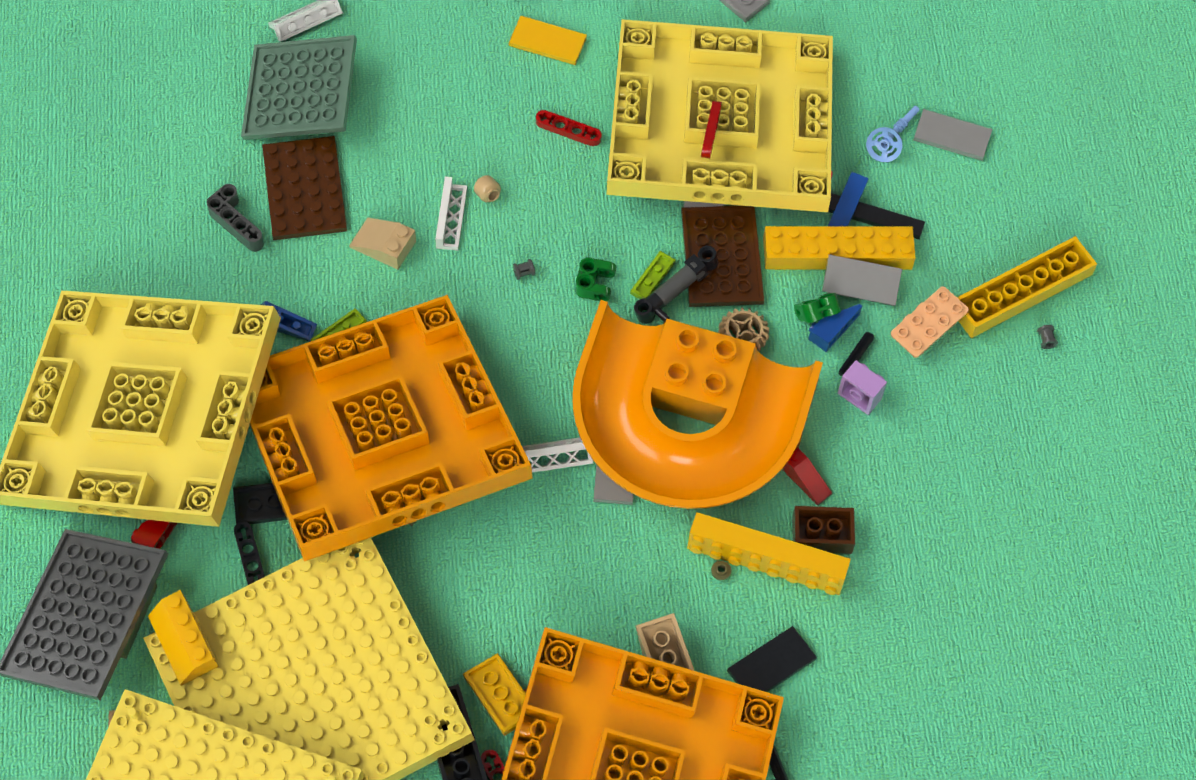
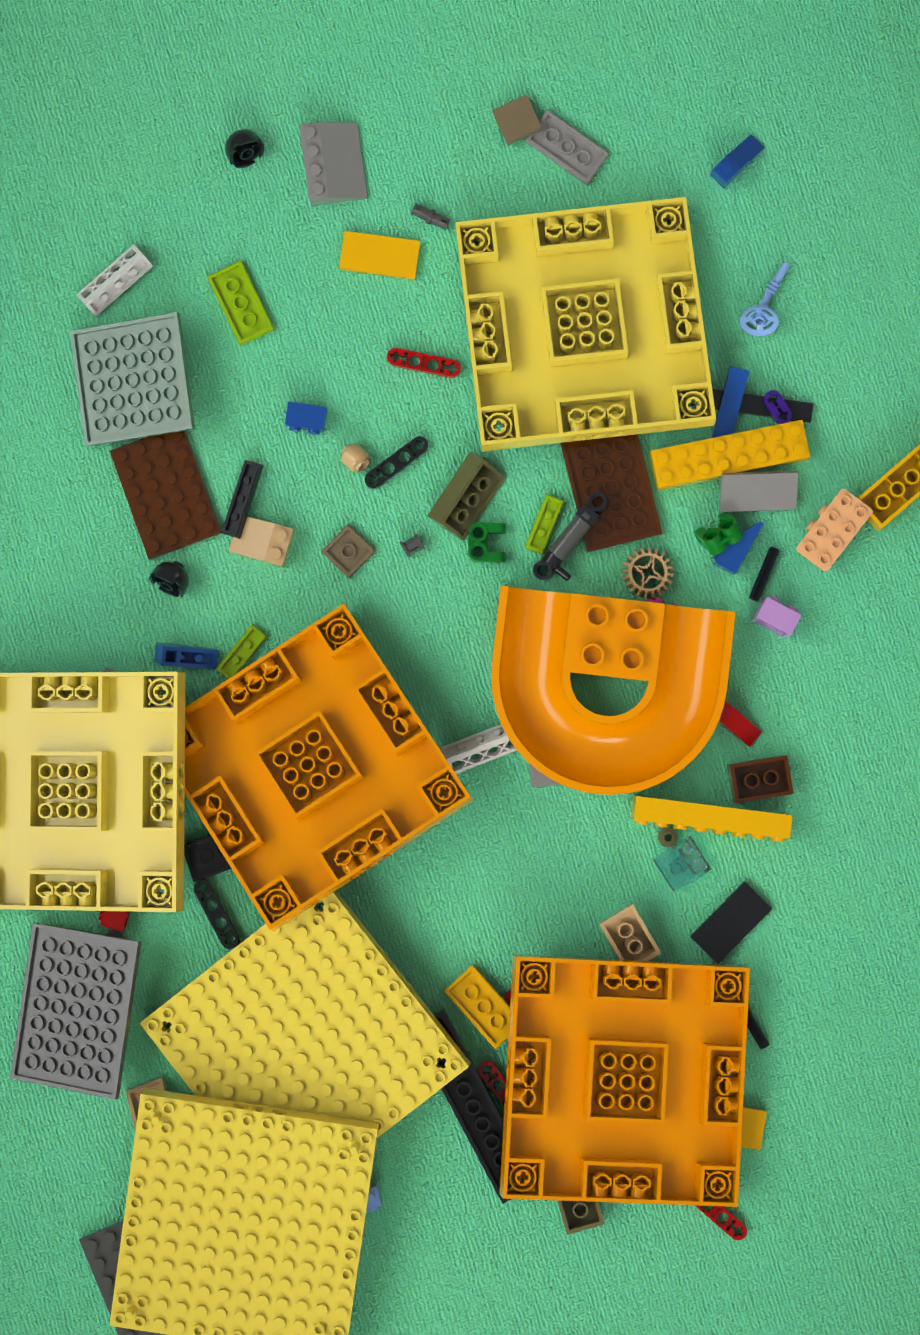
camera: 10 degrees left, 25 degrees up
yellow slope [148,590,219,686] -> none
dark grey beam [207,184,264,252] -> none
white fence [435,177,467,251] -> none
red beam [701,101,722,159] -> none
light grey tile [913,109,992,161] -> none
none -> black cylinder [149,561,189,597]
none -> lime tile [207,260,275,346]
none -> black tile [221,460,264,539]
none -> blue brick [285,401,328,435]
none -> dark tan tile [321,524,376,579]
none -> black beam [365,436,428,489]
none -> dark grey pin [411,203,451,231]
none -> olive slope [427,452,506,541]
none -> clear light blue slope [653,836,711,892]
none -> blue slope [710,135,764,188]
none -> dark purple beam [763,390,792,424]

